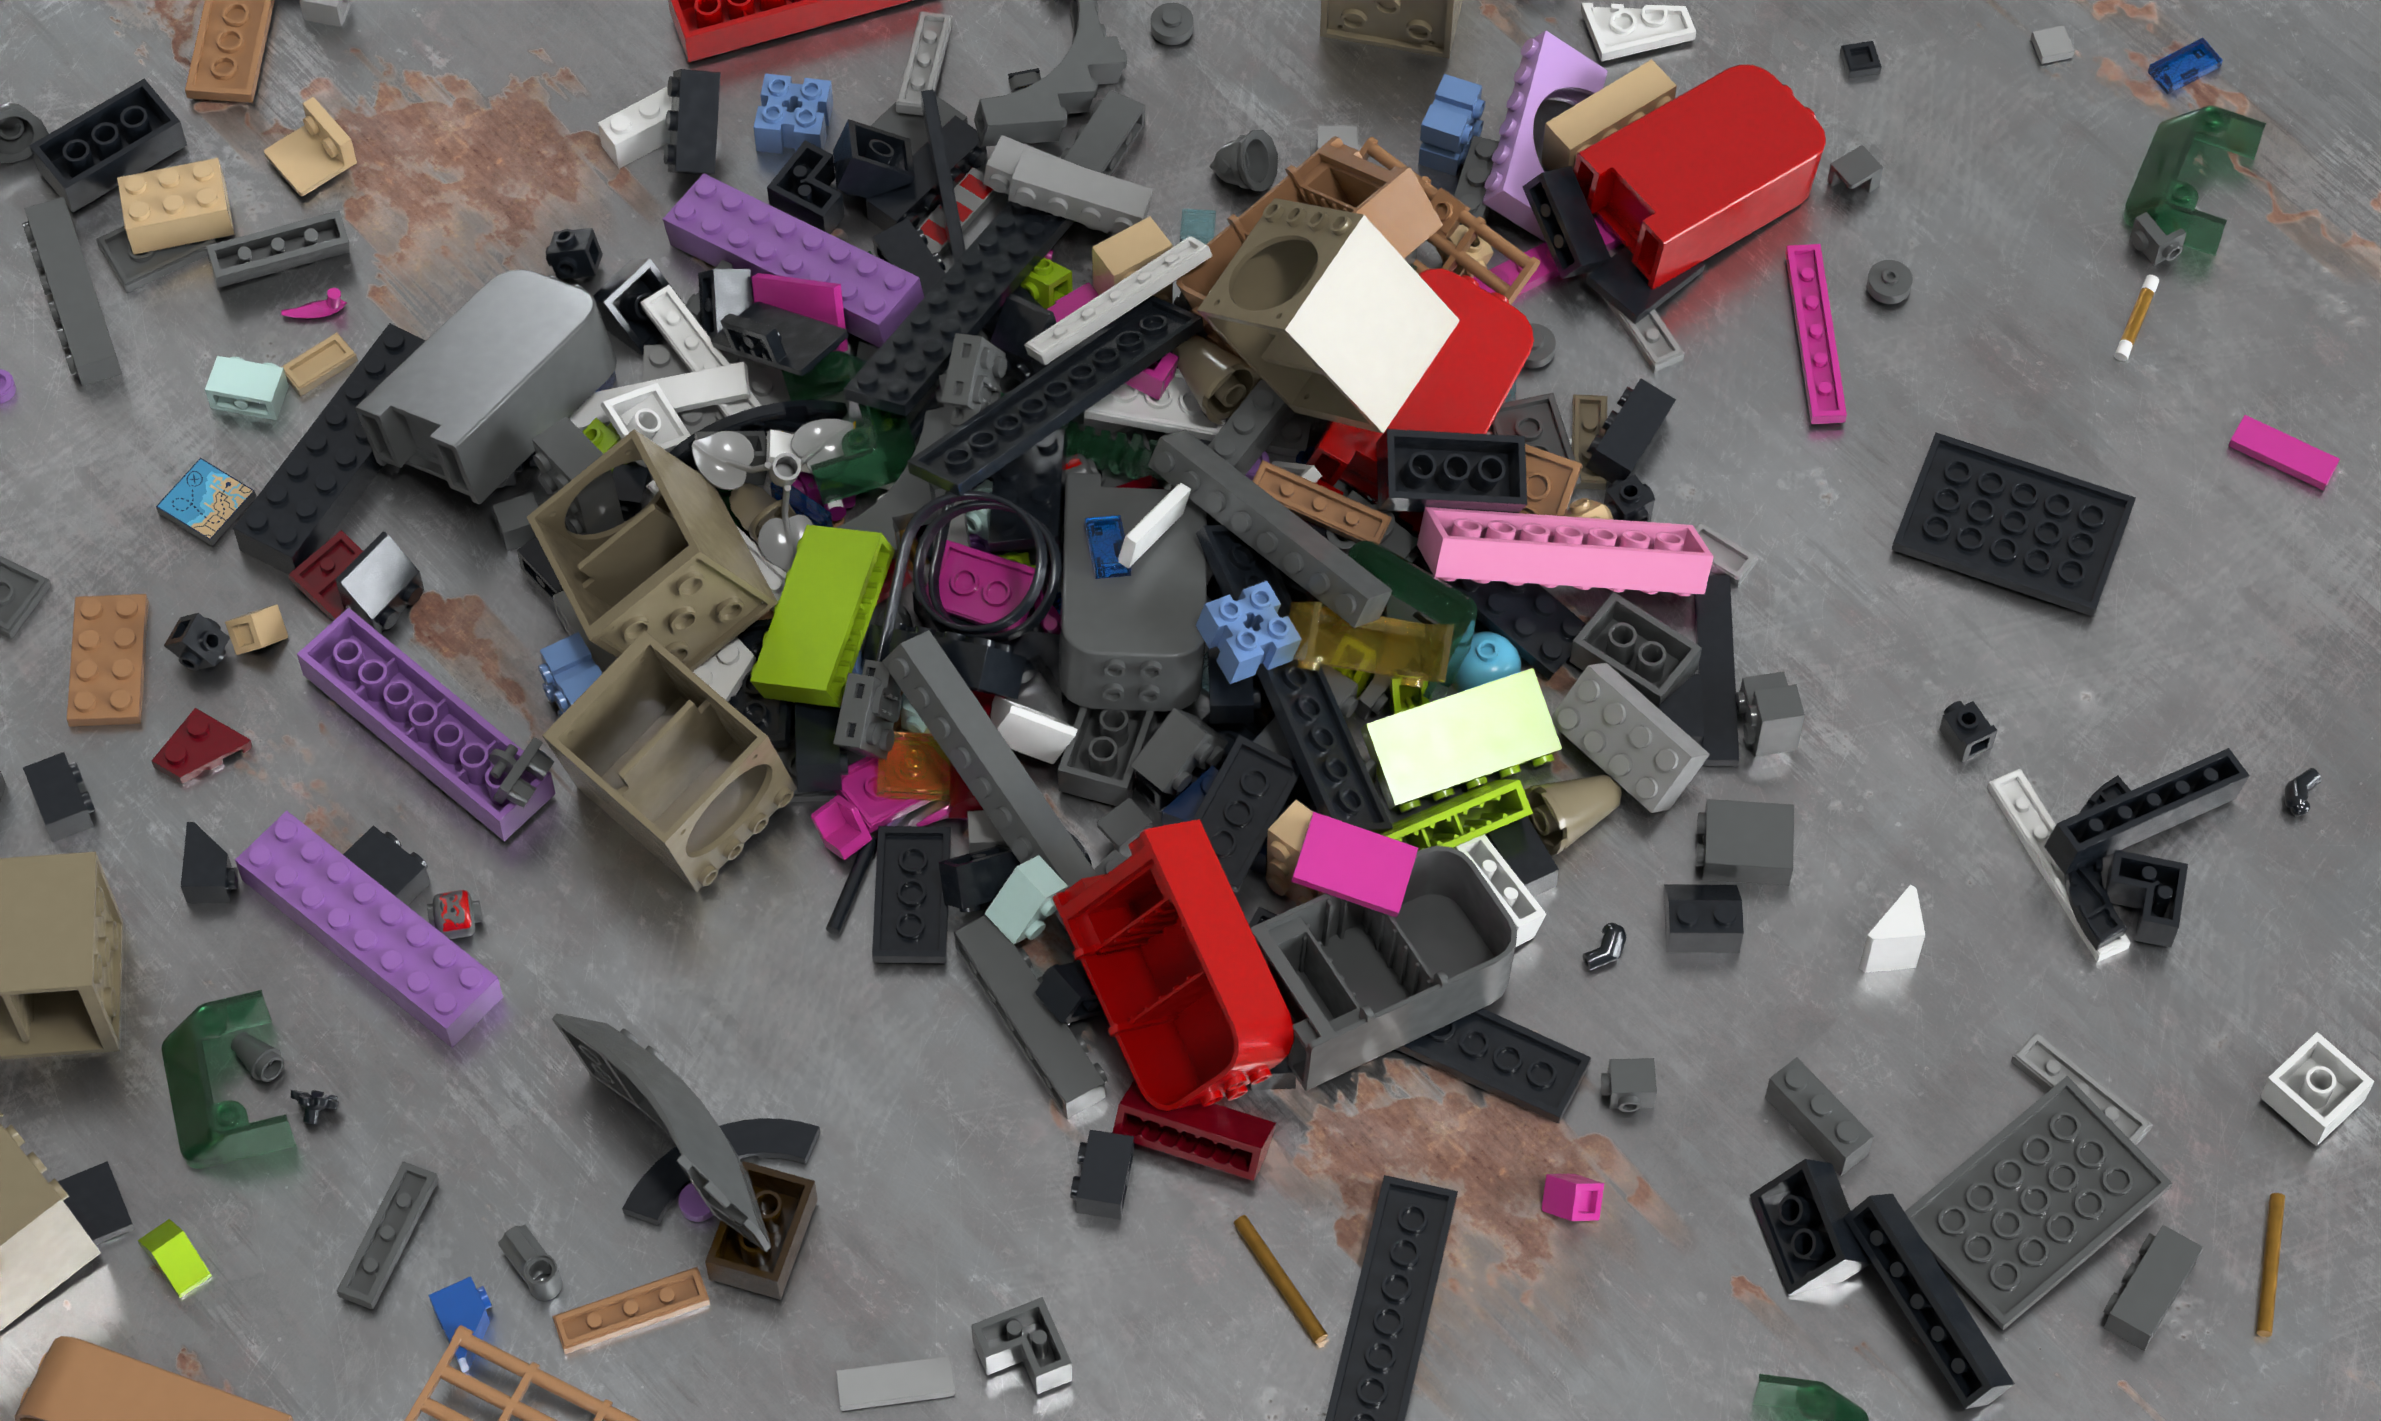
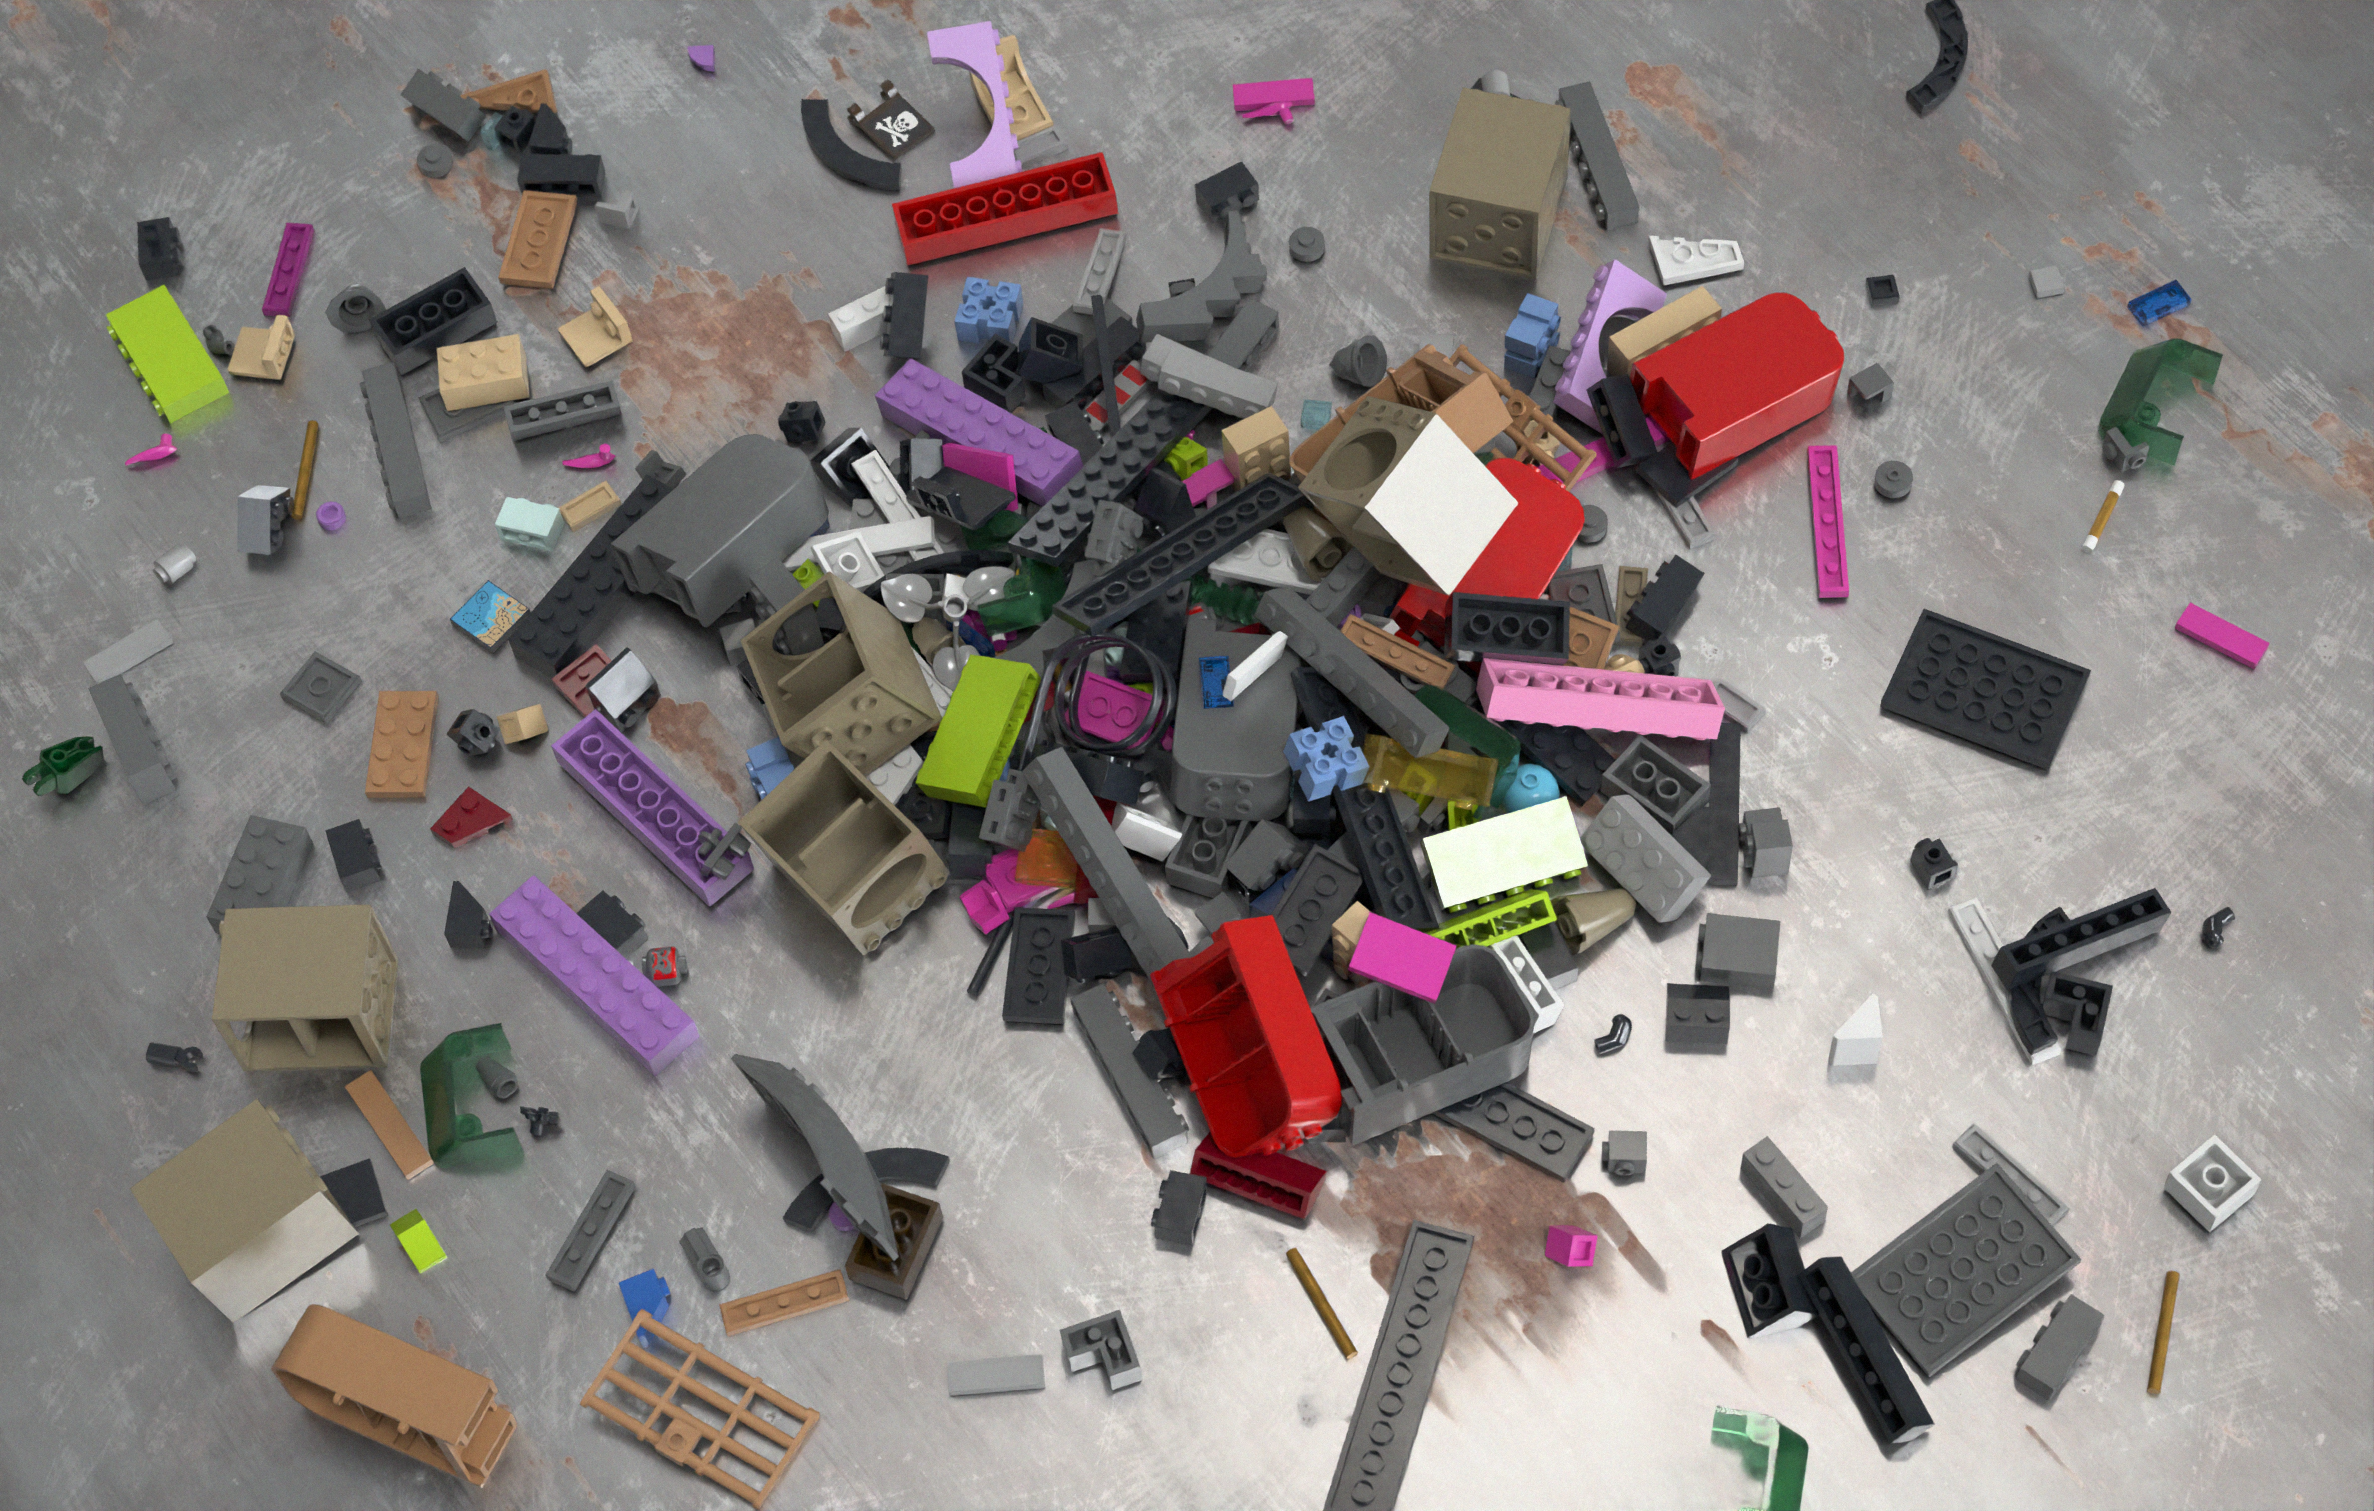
camera: 10 degrees right, 0 degrees up
light aqua brick [985,855,1068,945] -> none
white tile [1024,236,1212,365] -> none
dark pink panel [1125,352,1179,400] -> none
none -> medium nougat tile [345,1070,434,1180]
none -> dark grey bracket [635,450,687,489]

